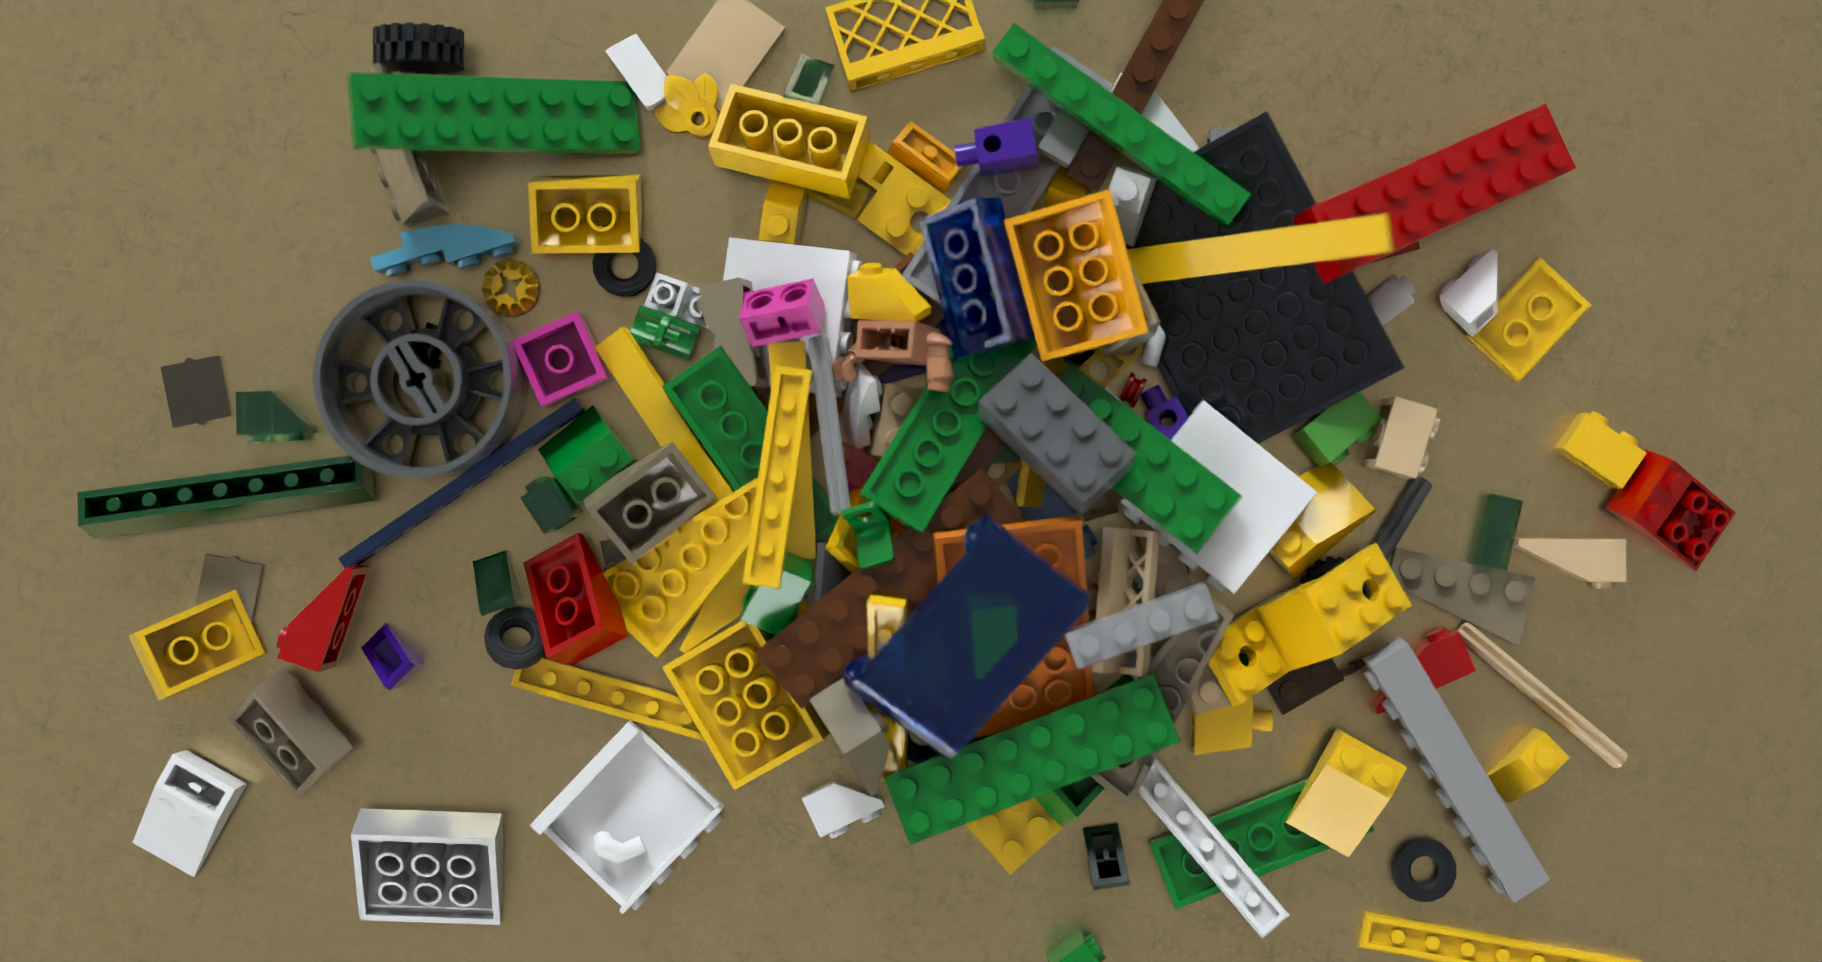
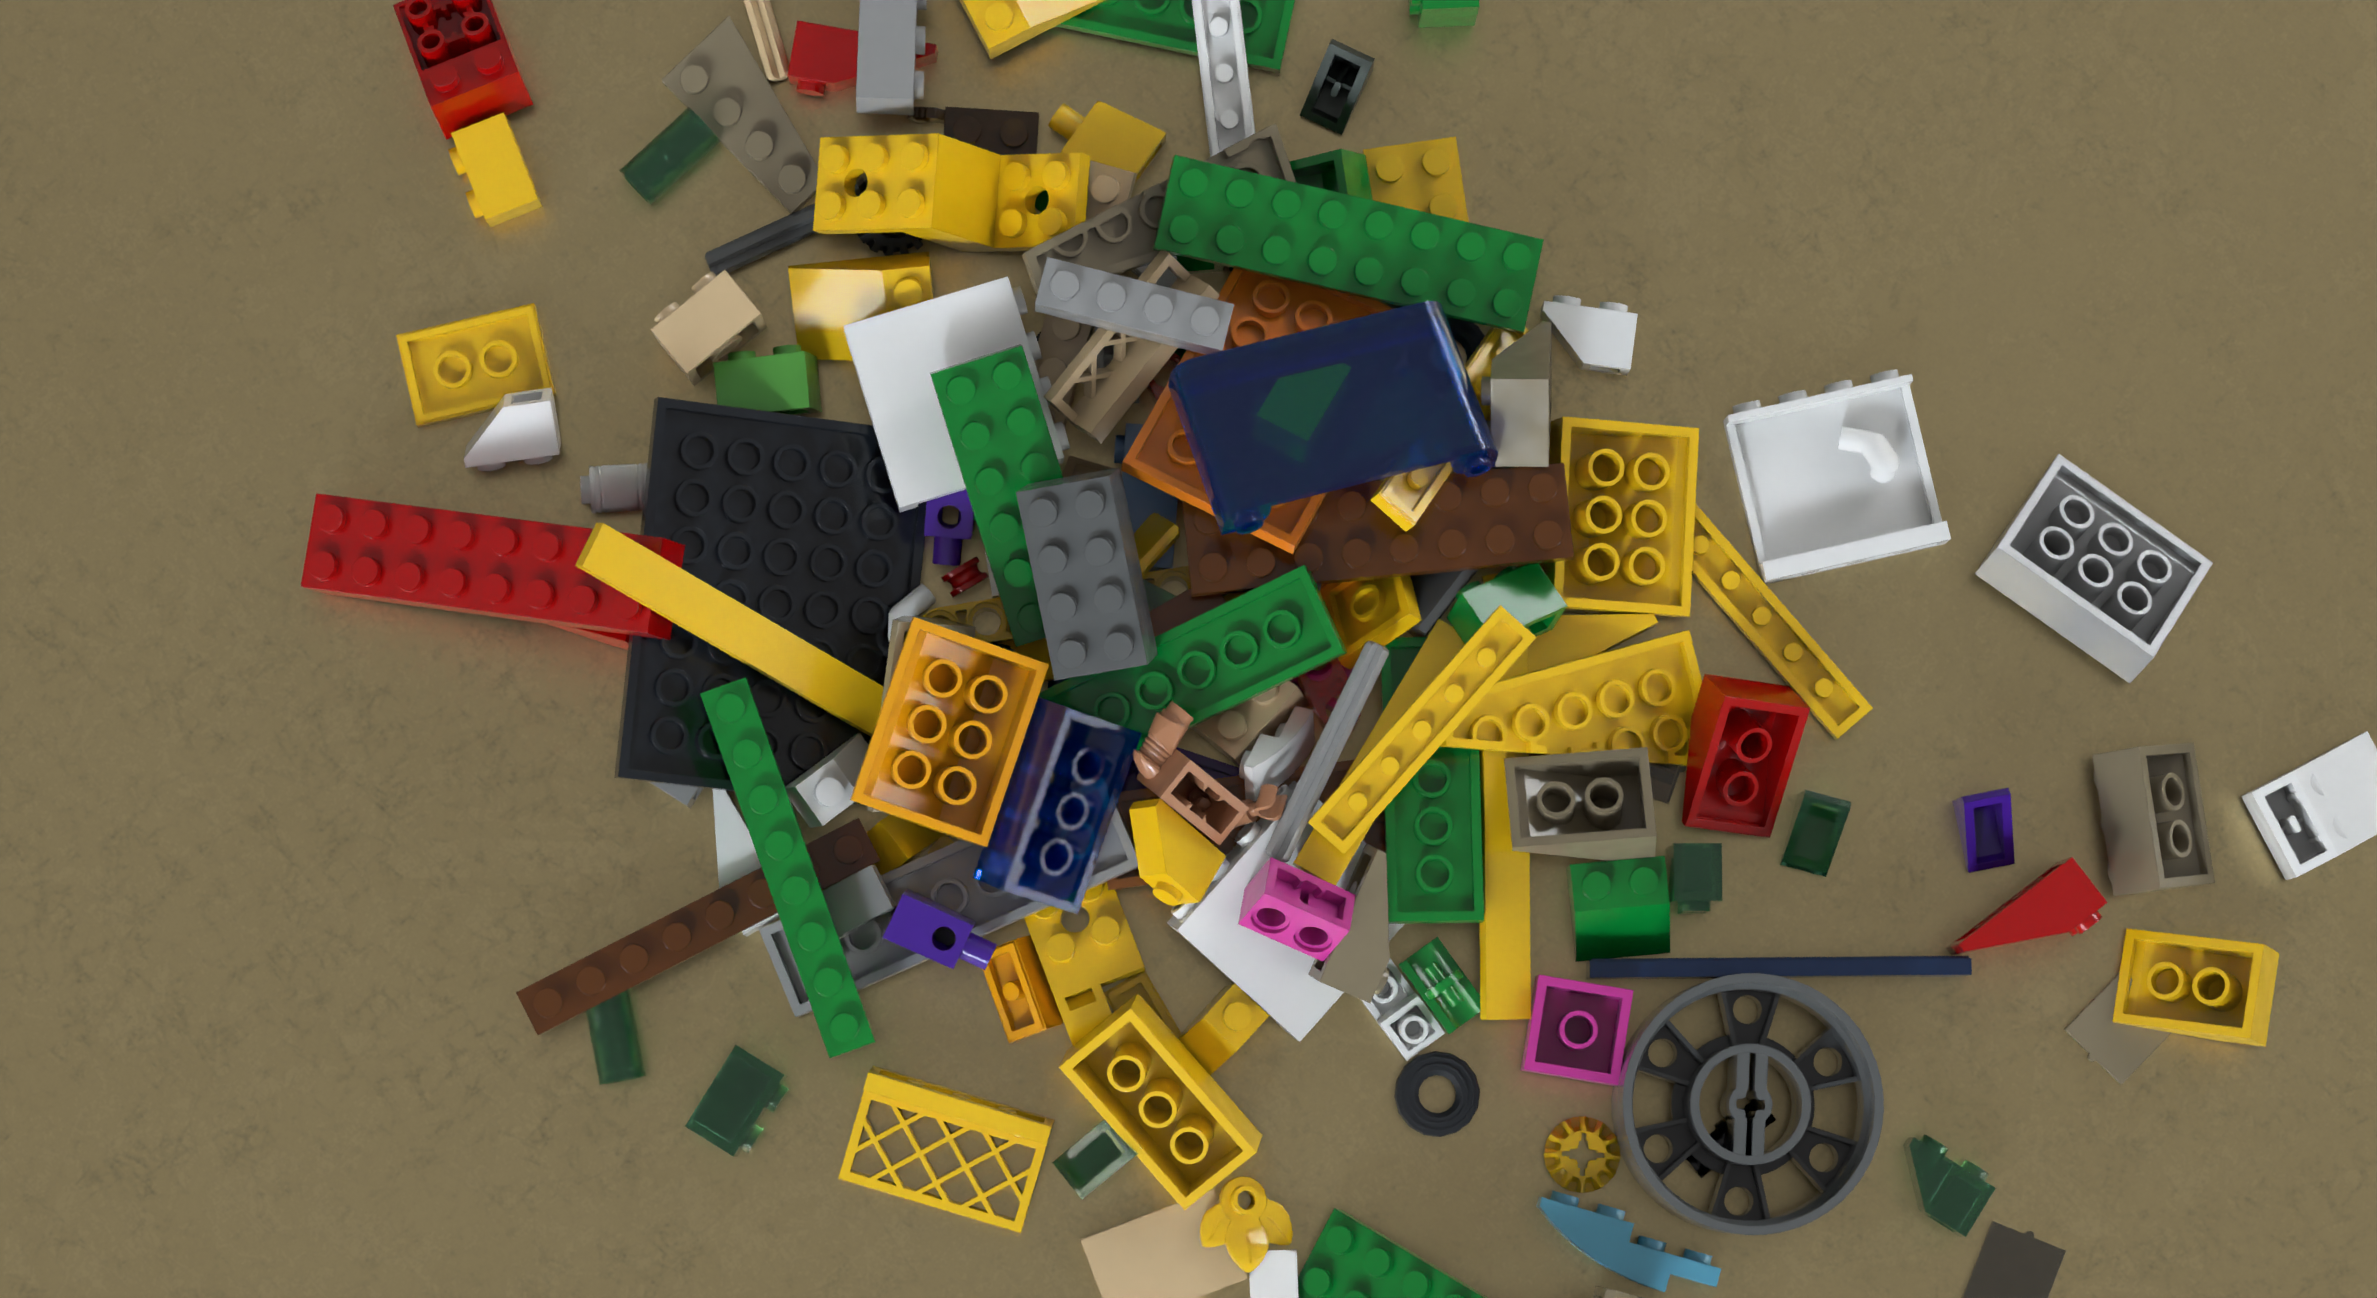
camera: 150 degrees left, 5 degrees down
dark green brick [78,455,375,539] -> none
black tyre [484,607,545,670] -> none
yellow slope [528,175,642,254] -> none
green bracket [841,502,895,569] -> none
tan slope [1510,538,1626,589] -> none

